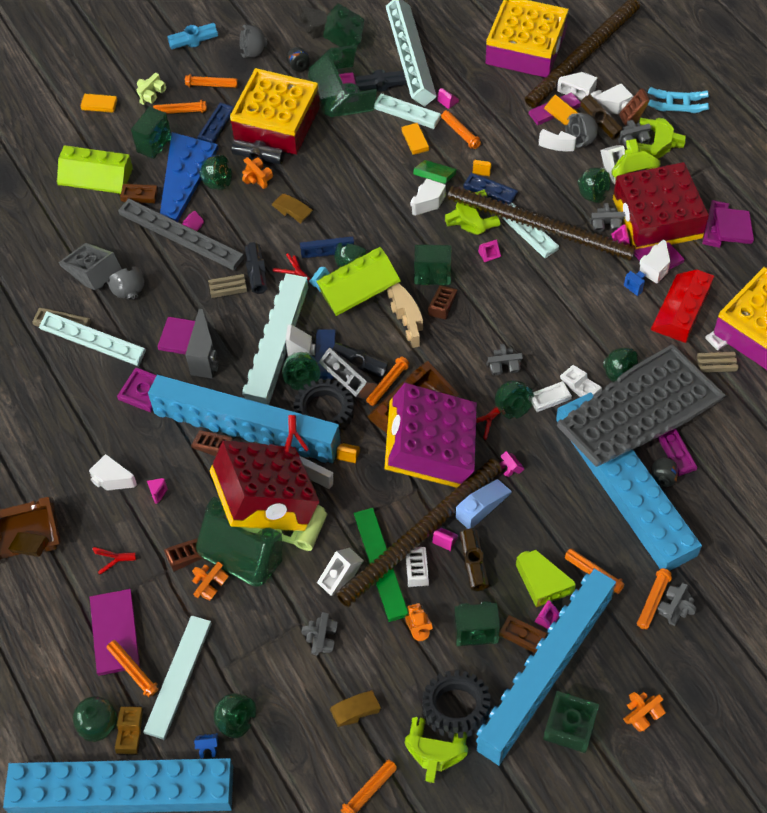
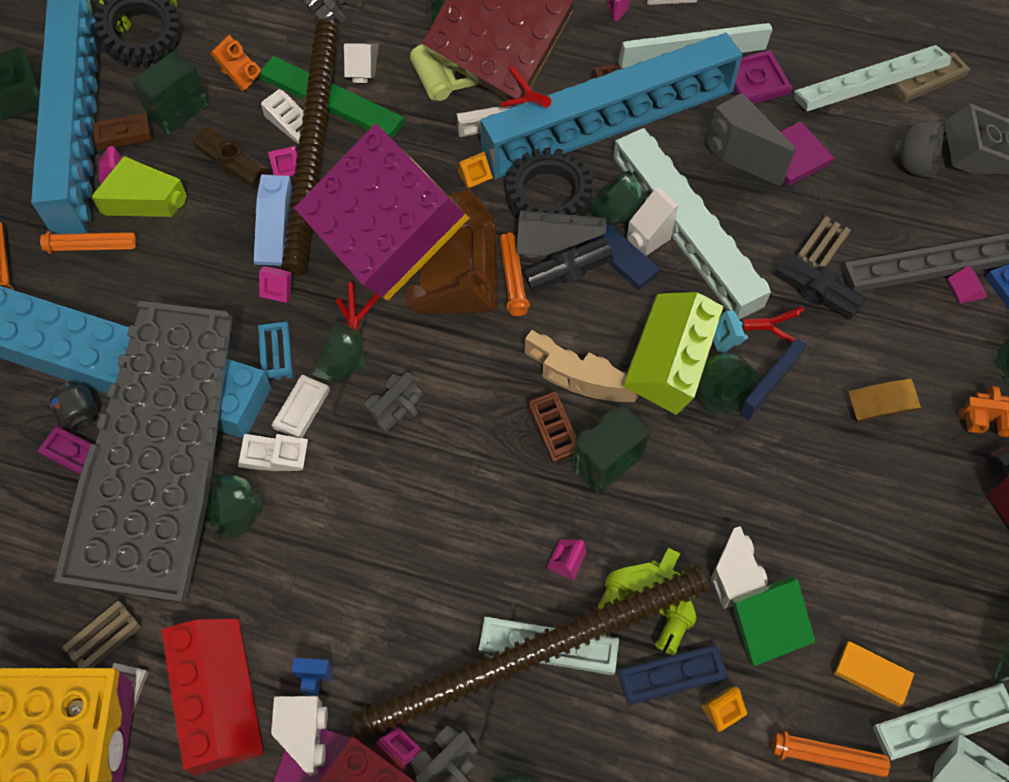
camera: 135 degrees right, 5 degrees up
none -> dark azure tile [258,321,294,381]
none -> light aqua tile [618,23,772,69]

